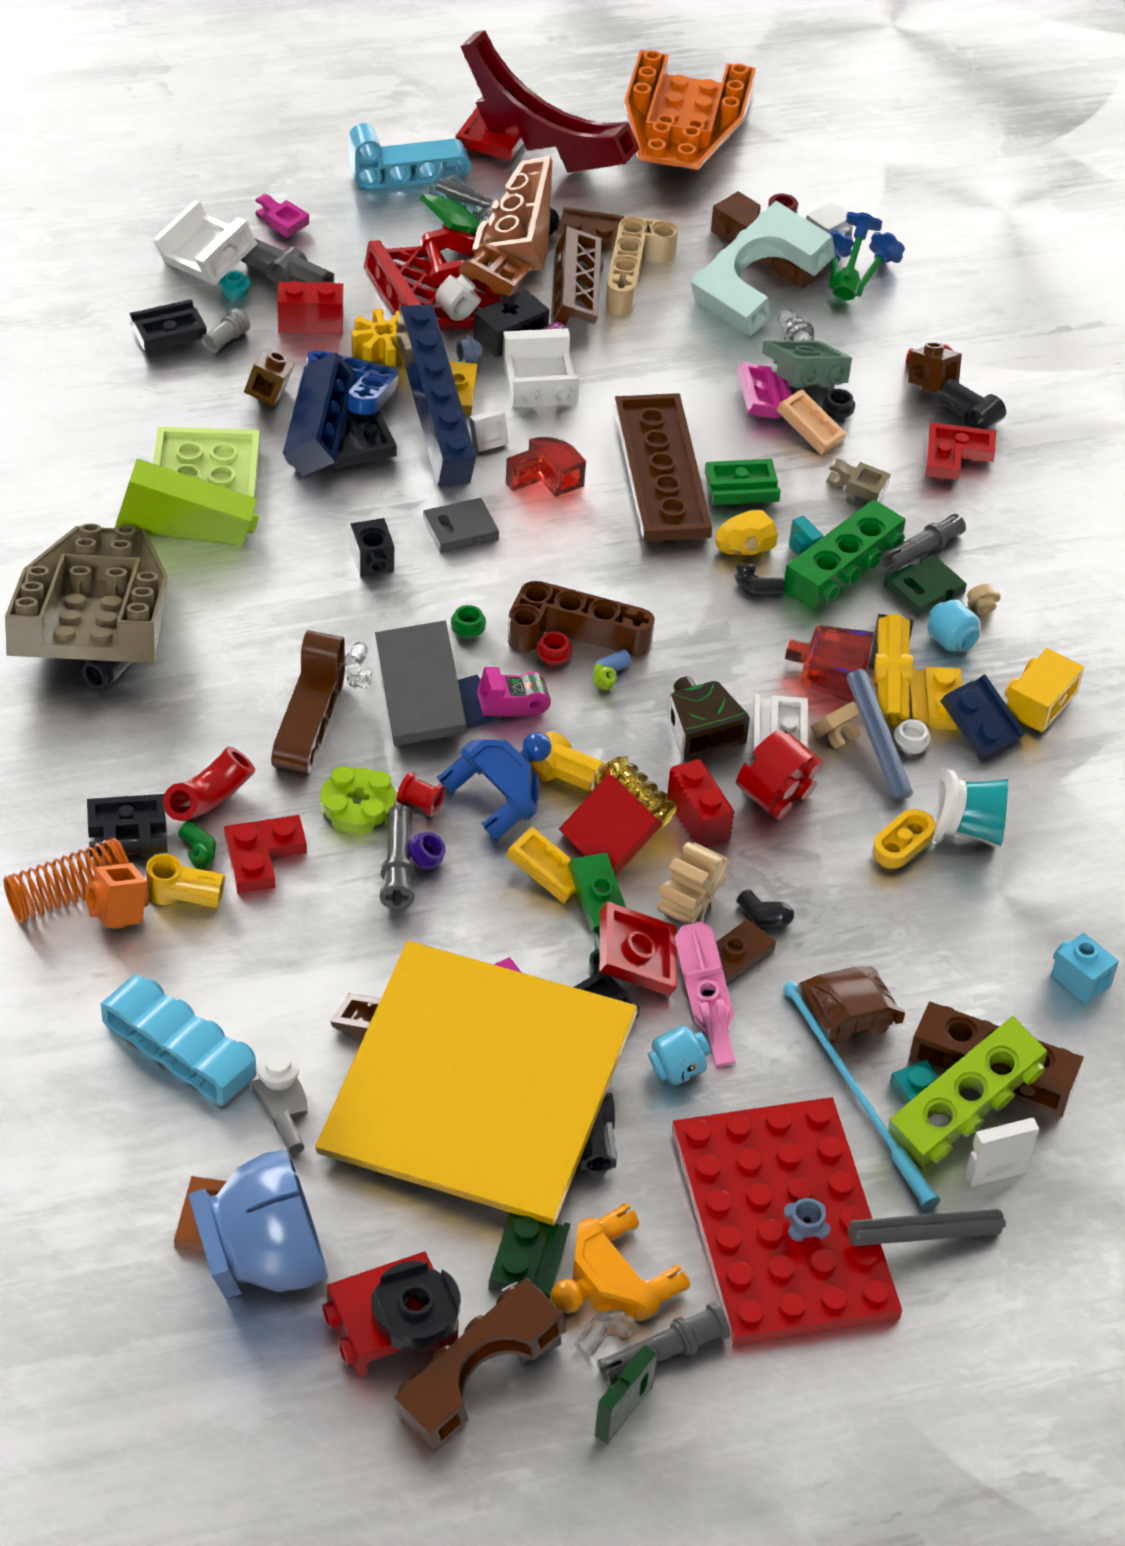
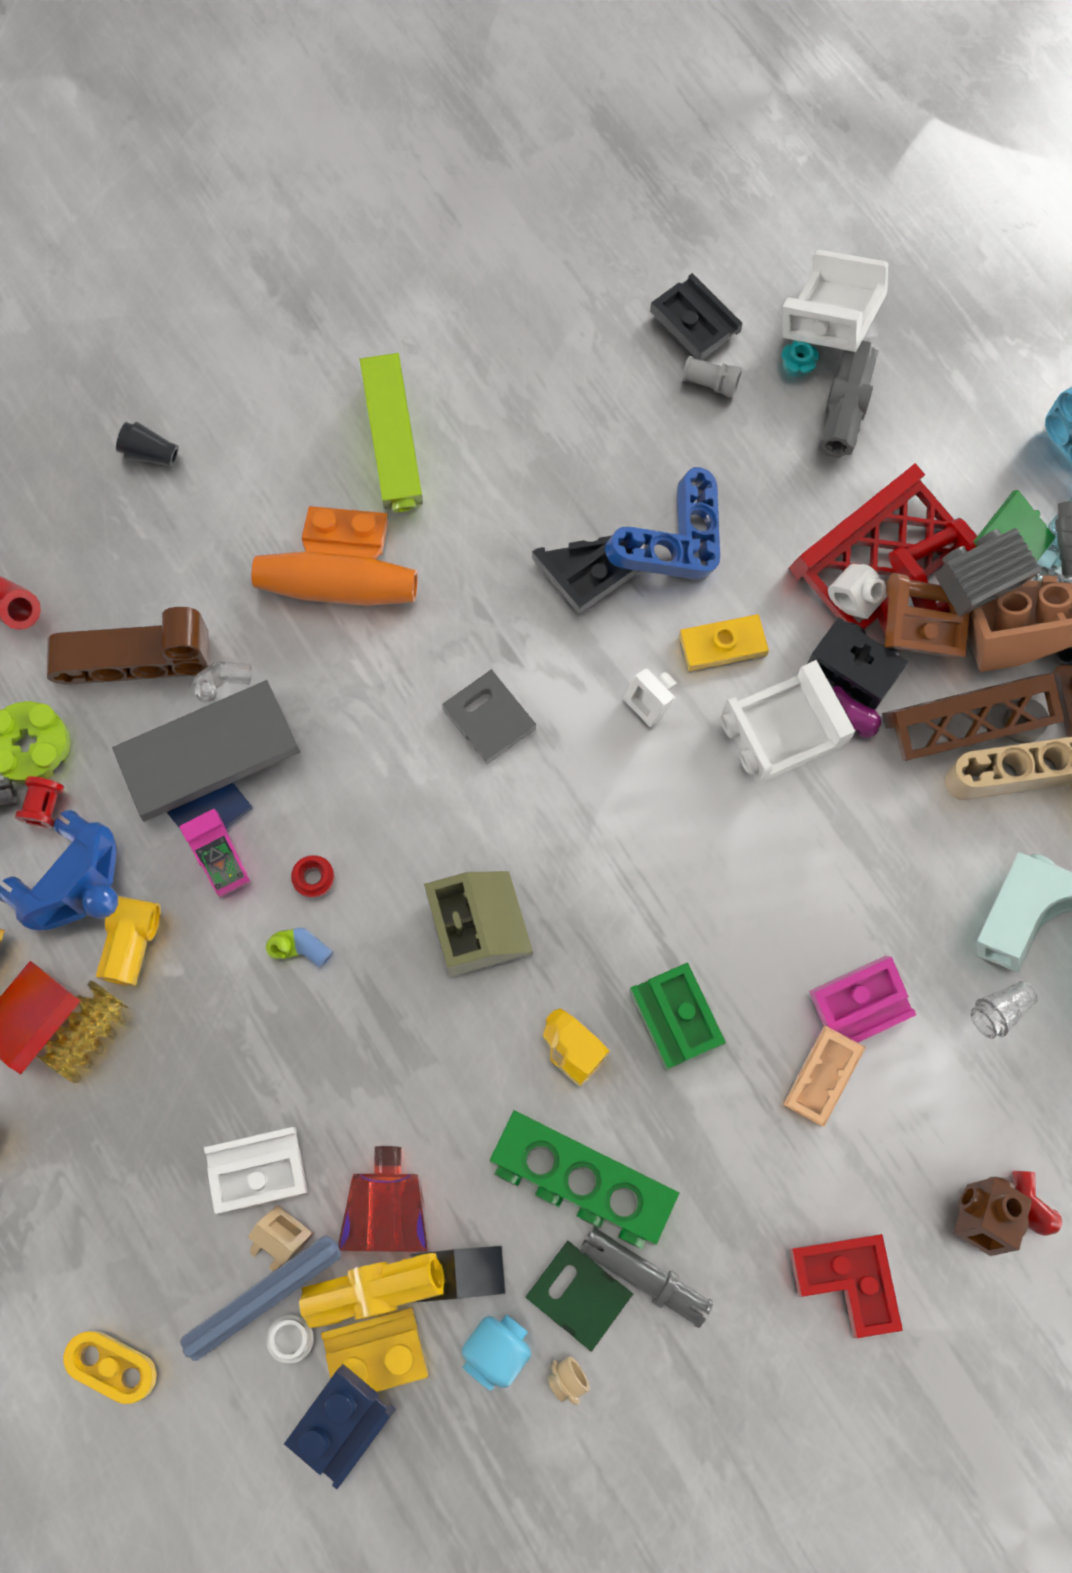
camera: 75 degrees right, 25 degrees up
dark tan wedge [5,523,168,663] -> none
yellowish green plate [153,427,260,498] -> none
reddish brown brick [244,349,295,406] -> none
dark pink plate [255,193,310,238] -> none
red brick [277,281,344,334] -> none
dark blue brick [282,352,355,476] -> none
black brick [350,518,394,577] -> none
yellow gear [351,309,405,368] -> none
dark blue brick [396,304,476,486] -> none
green plate [450,605,486,638] -> none
sand blue plate [456,336,482,363] -> none
clear red brick [505,437,586,497] -> none
reddish brown beam [507,581,655,656] -> none
reddish brown plate [614,393,712,541] -> none
red brick [666,759,735,848] -> none
dark brown torso [668,676,750,760] -> none
black arm [734,562,784,595] -> none
red brick [736,729,824,820] -> none
sand green plate [762,340,852,388] -> none
teal plate [789,515,824,555] -> none
black plate [822,389,856,419] -> none
dark tan plate [826,458,891,501] -> none
hat [934,768,1008,849] -> none
black piece [937,379,1006,430] -> none
yellow brick [1005,648,1085,733] -> none
none -> orange plate [251,506,418,606]
none -> olive slope [424,871,533,978]
none -> dark grey brick [934,528,1041,617]

